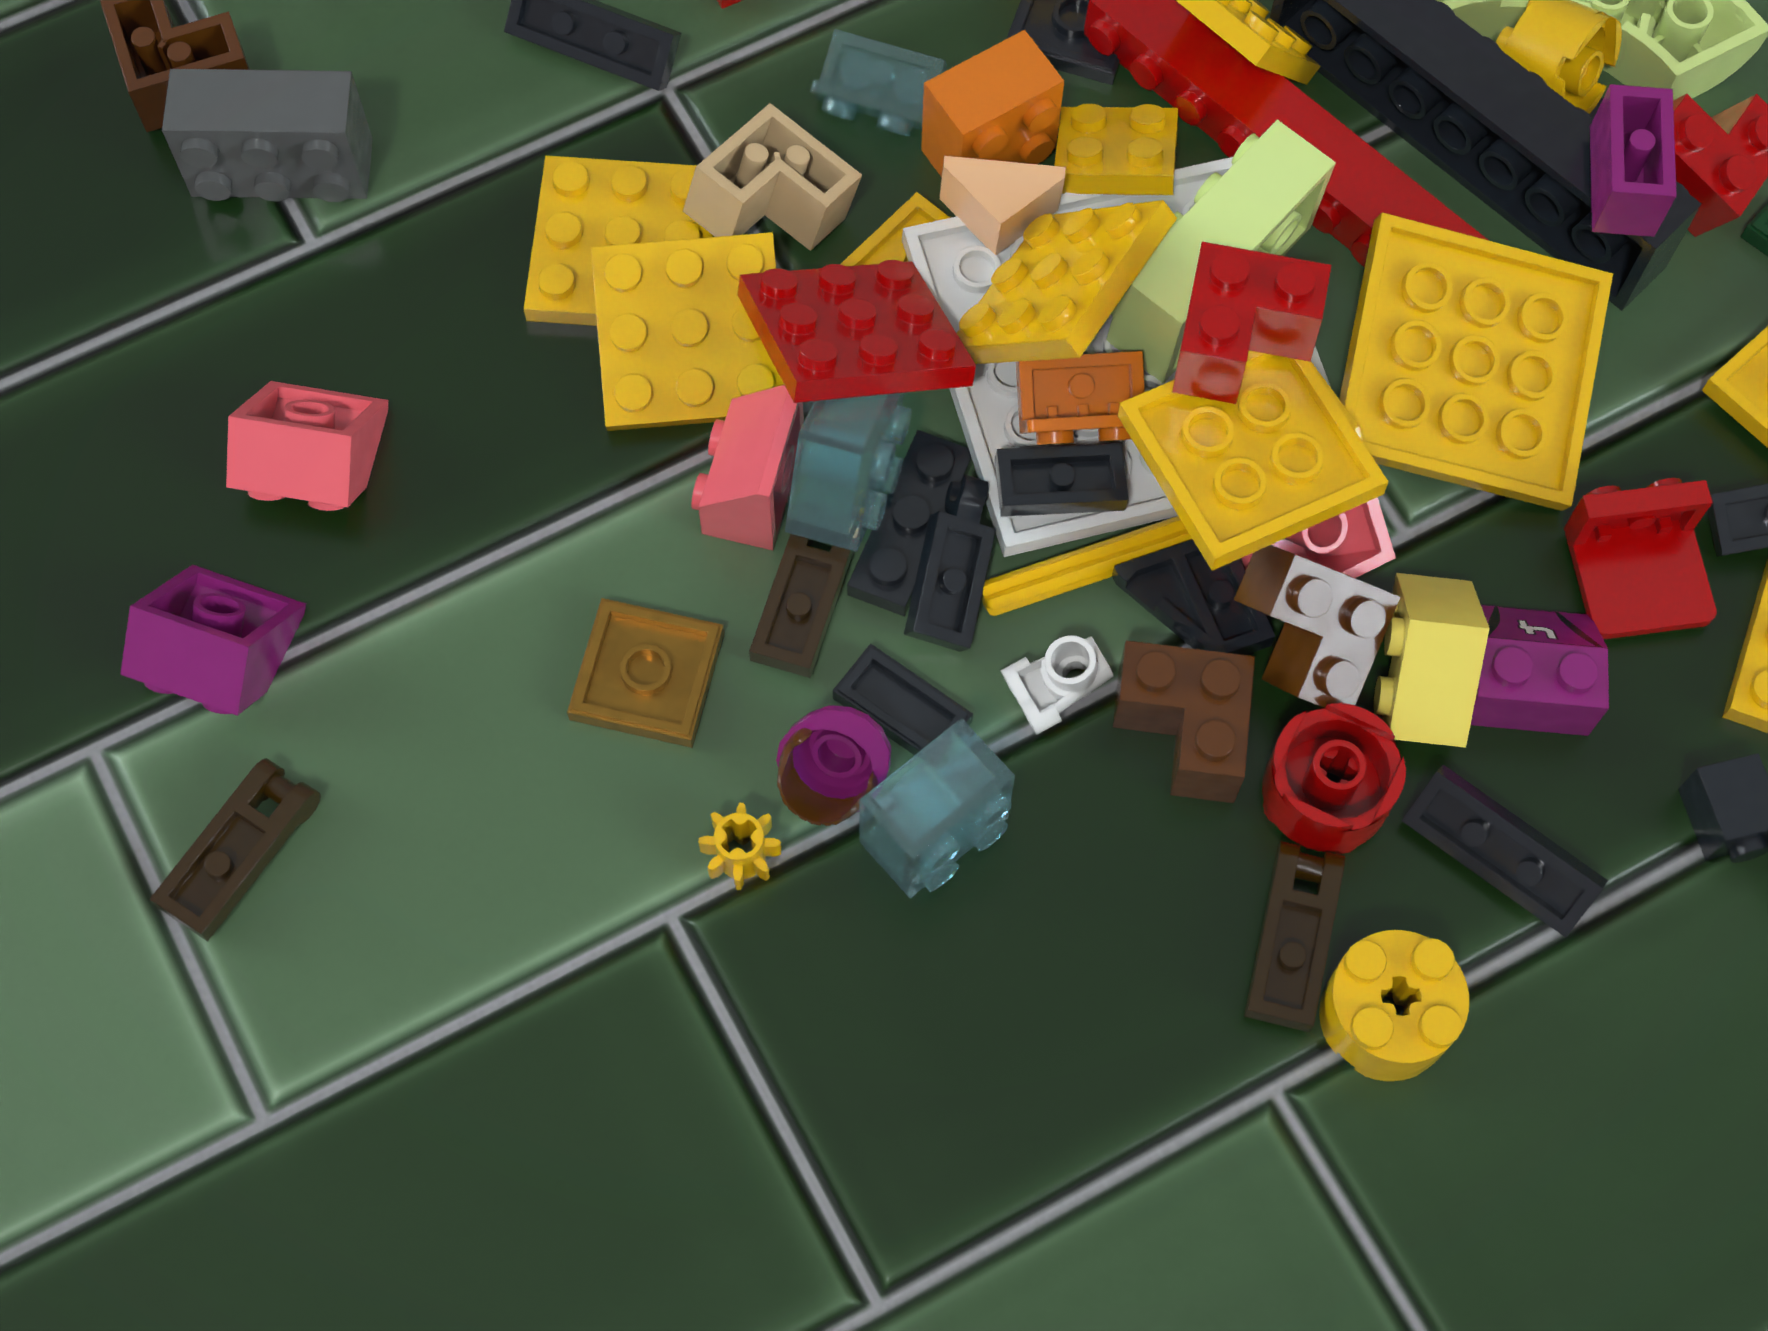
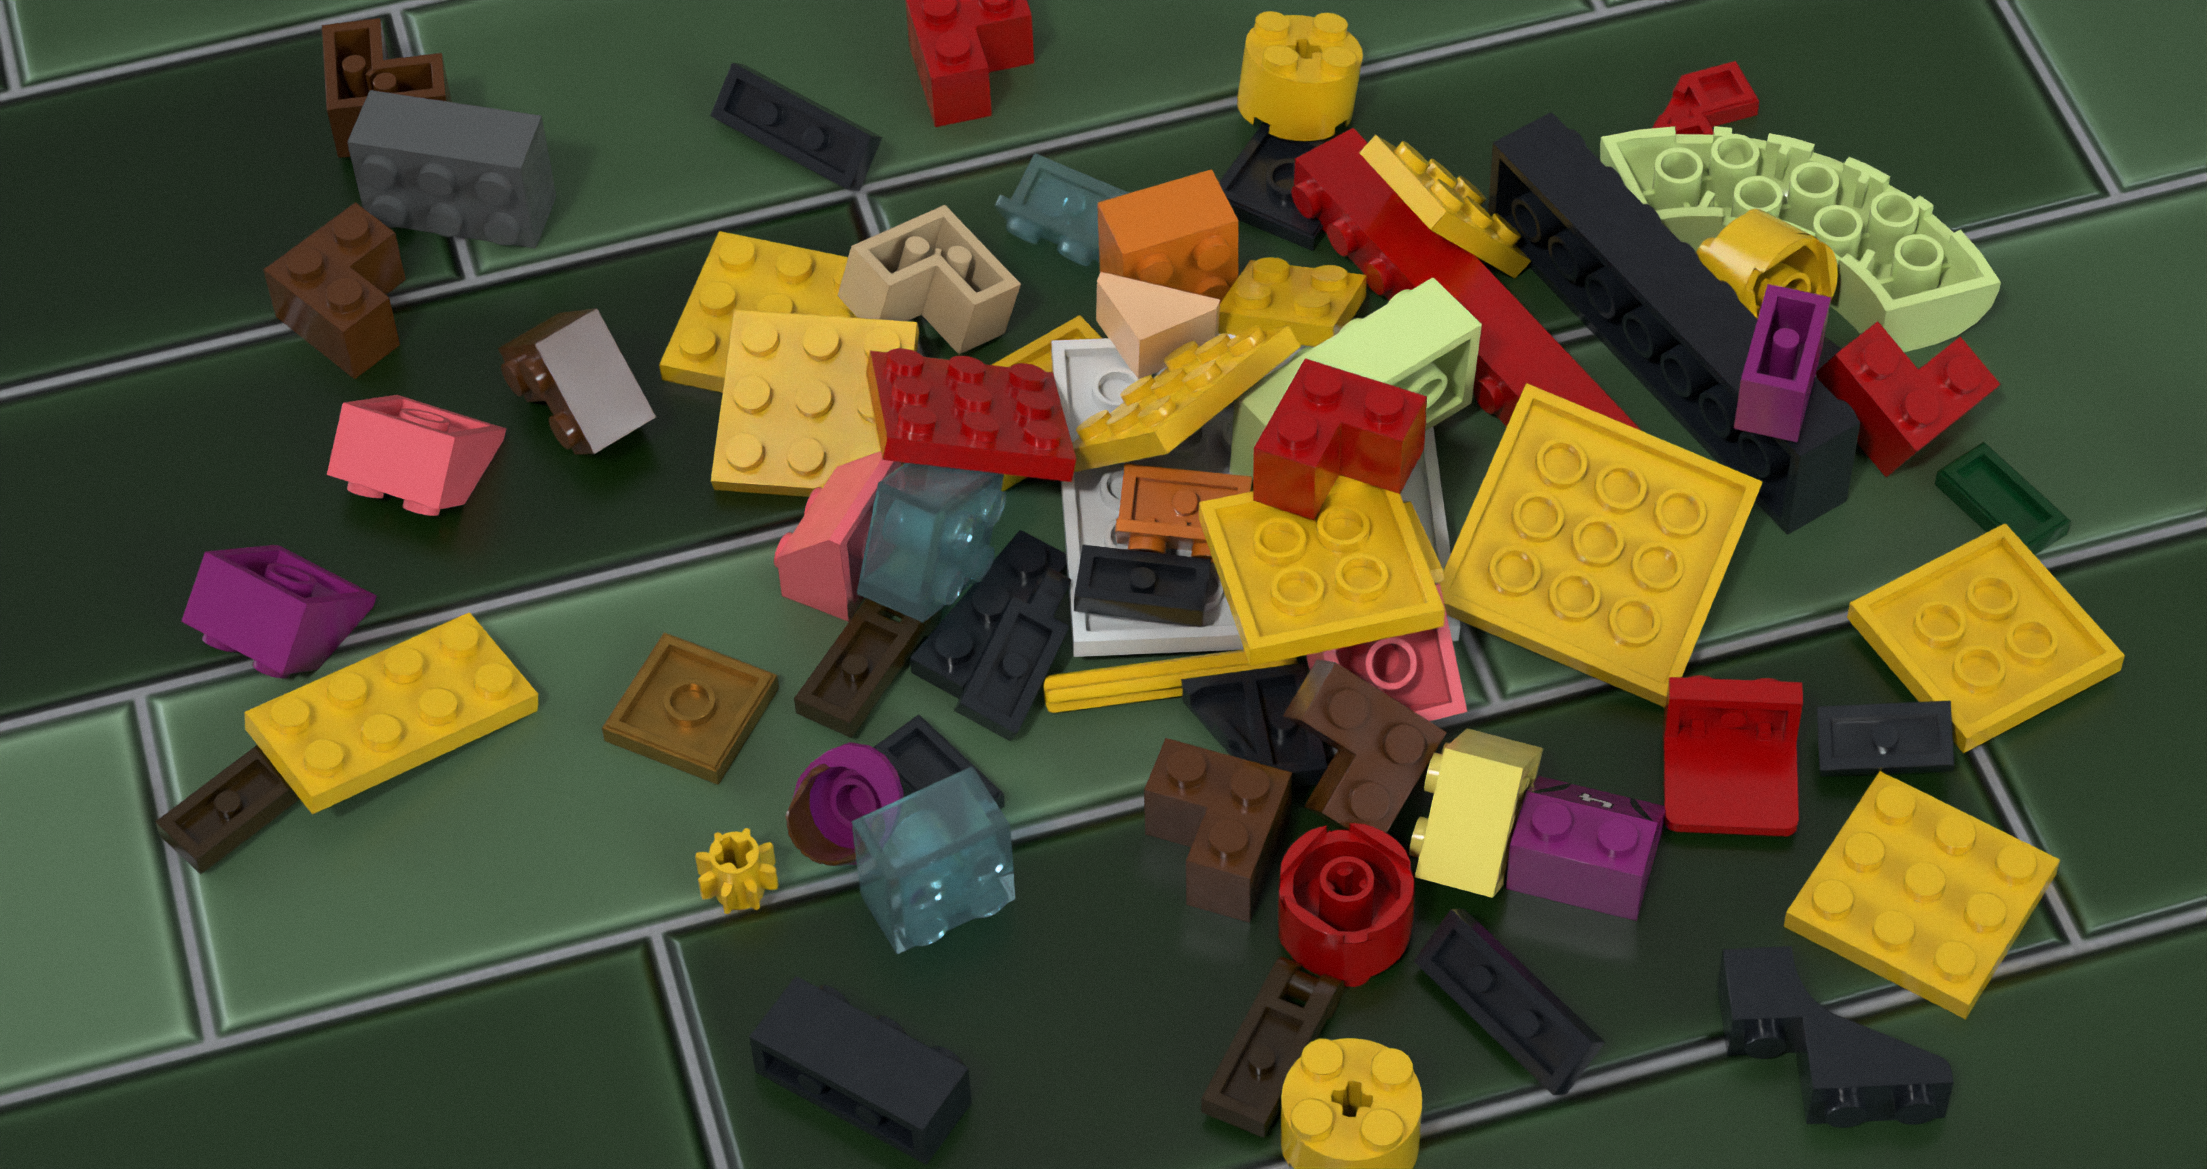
camera: 15 degrees right, 15 degrees down
white plate [1000,635,1114,735] -> none
none -> yellow plate [244,612,538,815]
none -> reddish brown brick [263,202,406,379]
none -> brick [498,308,656,454]
none -> black brick [749,976,972,1165]

